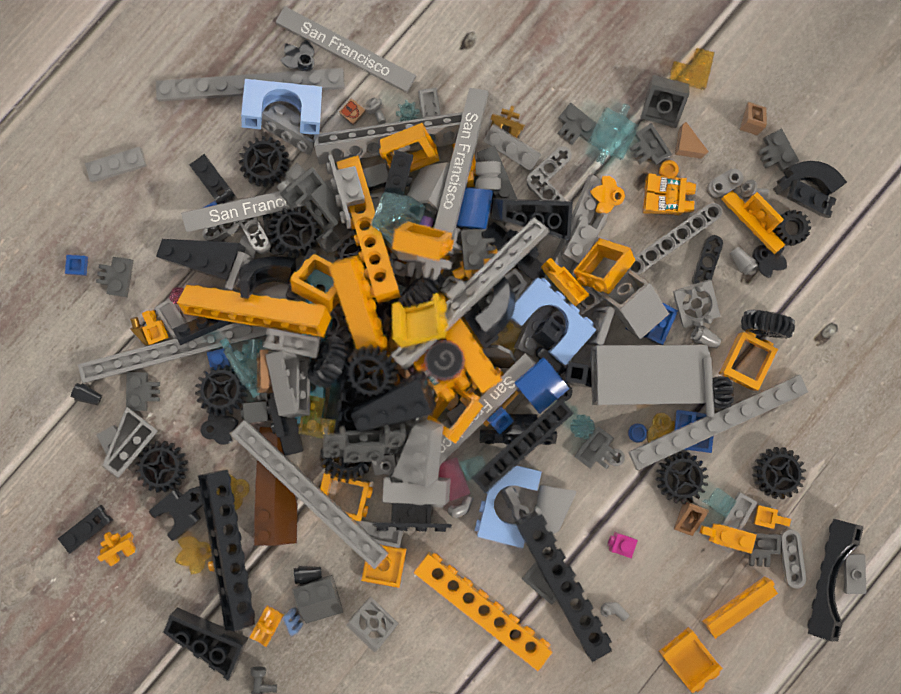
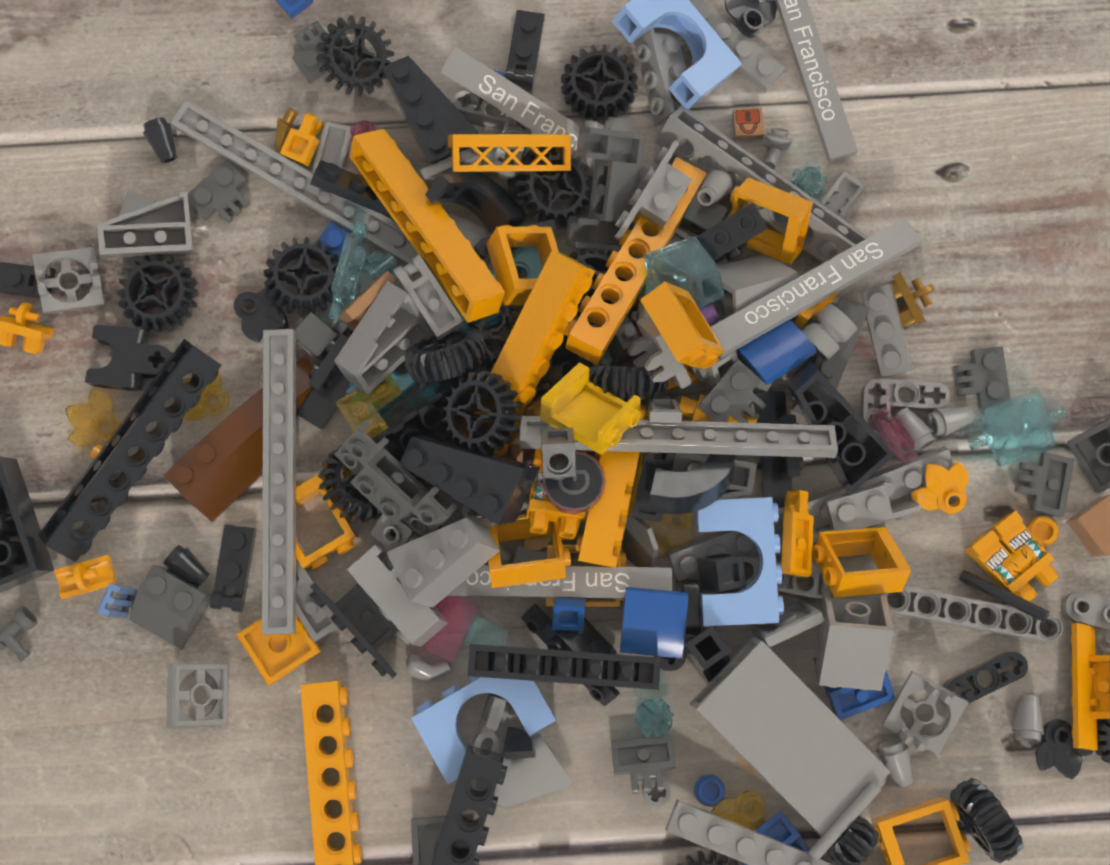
camera: 45 degrees right, 5 degrees down
none -> light grey piece [32,247,104,314]
none -> black plate [210,524,257,612]
none -> black gear [316,15,394,96]
none -> light orange fence [448,134,571,172]
none -> black tile [503,727,536,759]
none -> dark grey brick [541,427,576,480]
none -> light grey cone [697,170,733,206]
none -> clear pink tile [871,408,918,464]
none -> light grey cone [893,407,936,453]
none -> light grey cone [926,406,974,437]
none -> black bar [959,570,1050,622]

